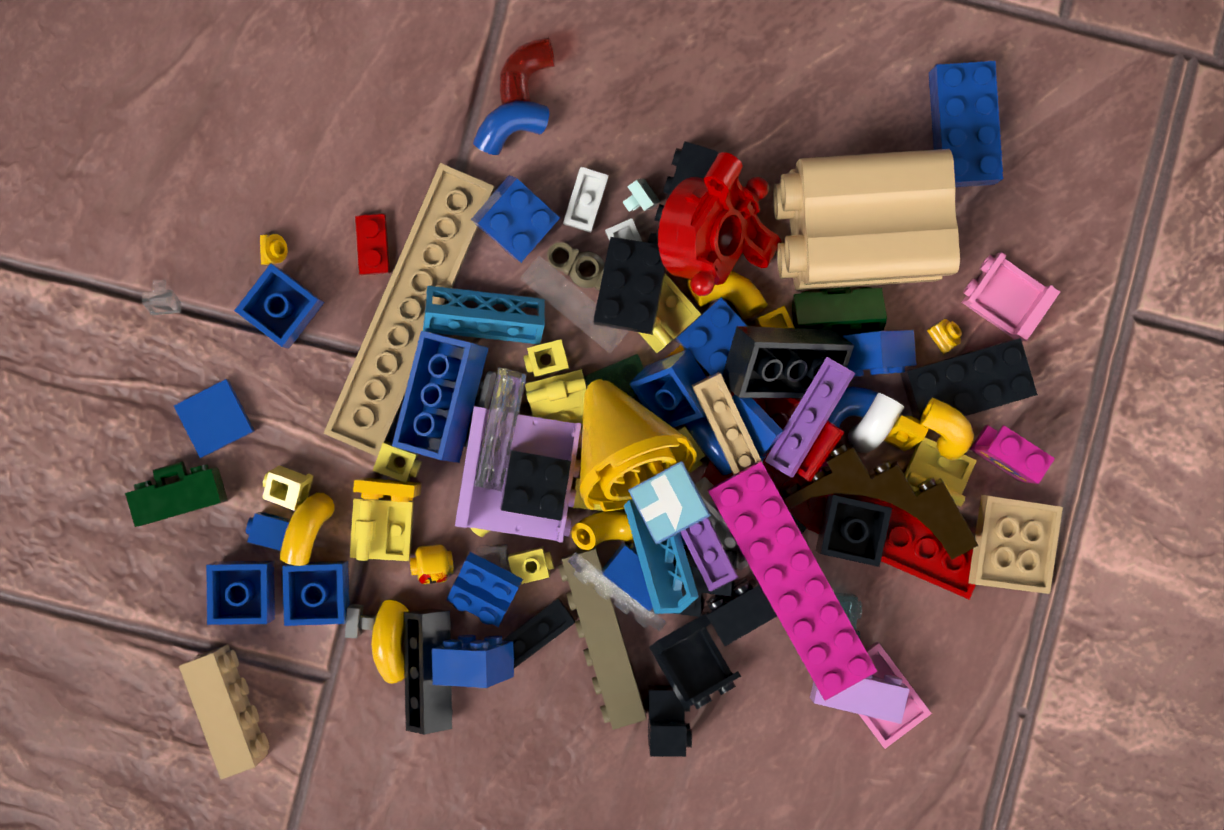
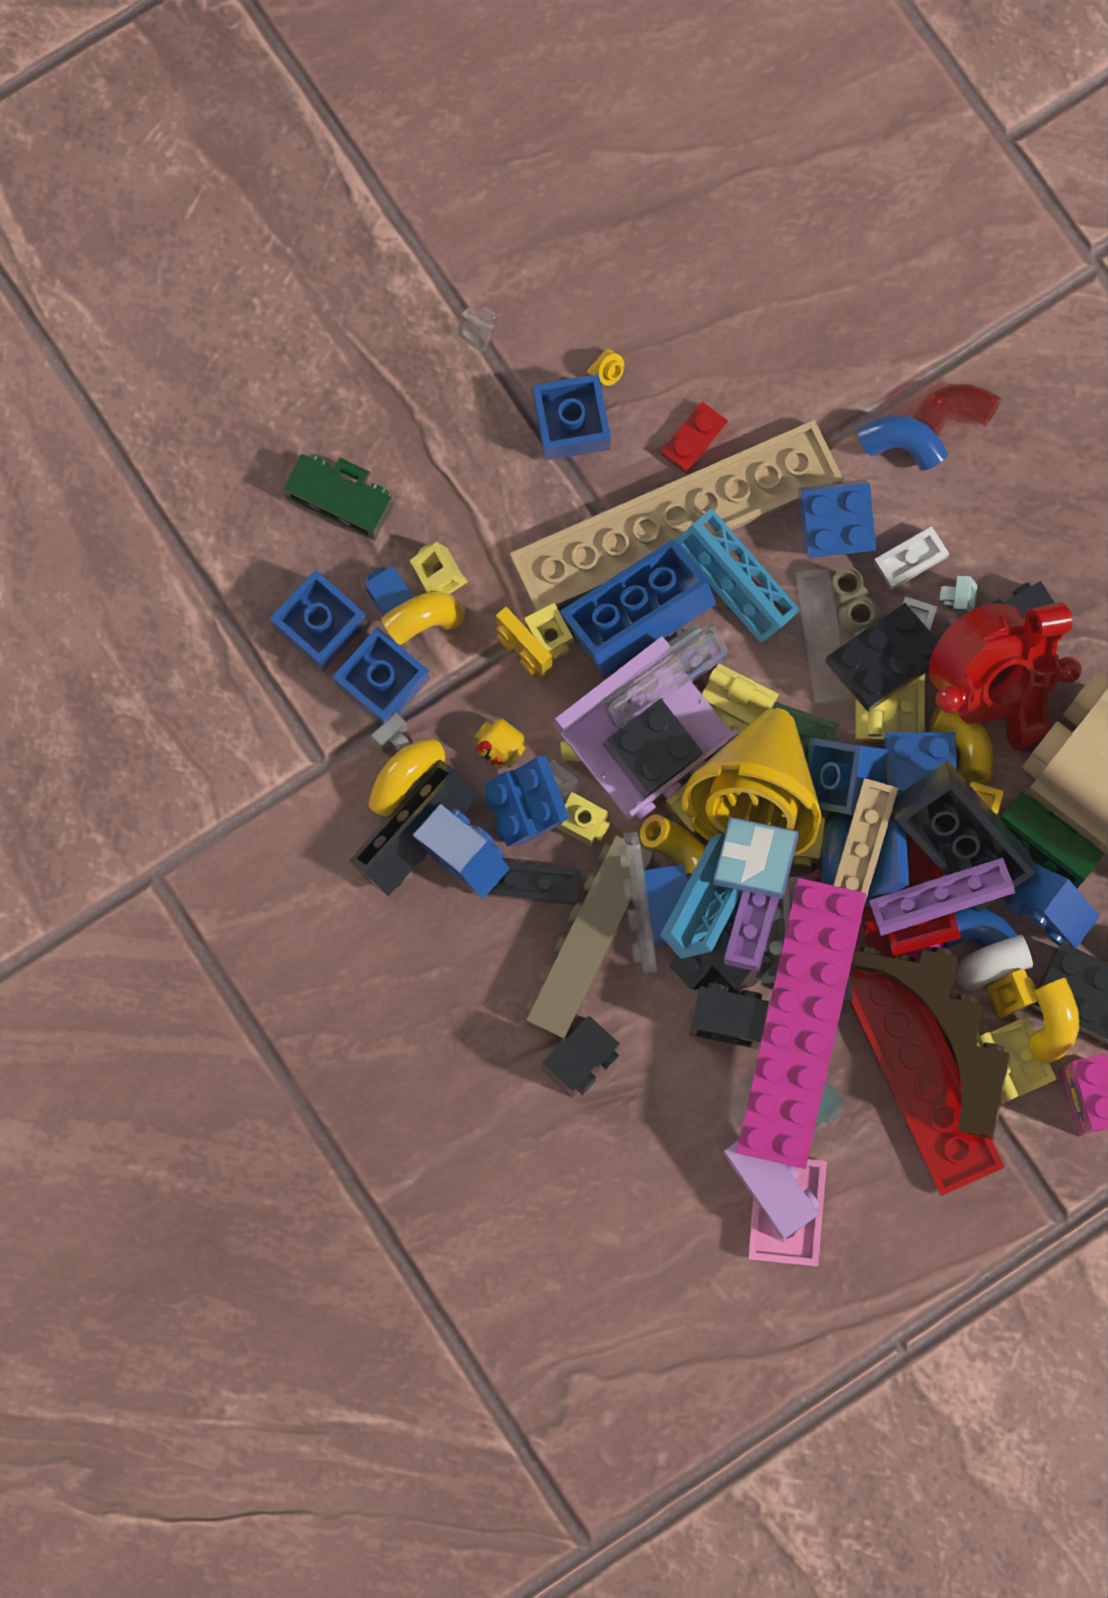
camera: 40 degrees right, 10 degrees down
blue tile [174,379,255,458] -> none
tan brick [179,644,269,780] -> none
light yellow plate [350,498,414,561] -> none
light yellow brick [523,339,569,377] -> none
black panel [649,614,741,709] -> none
black brick [815,494,892,567] -> none
tan plate [968,495,1063,594] -> none

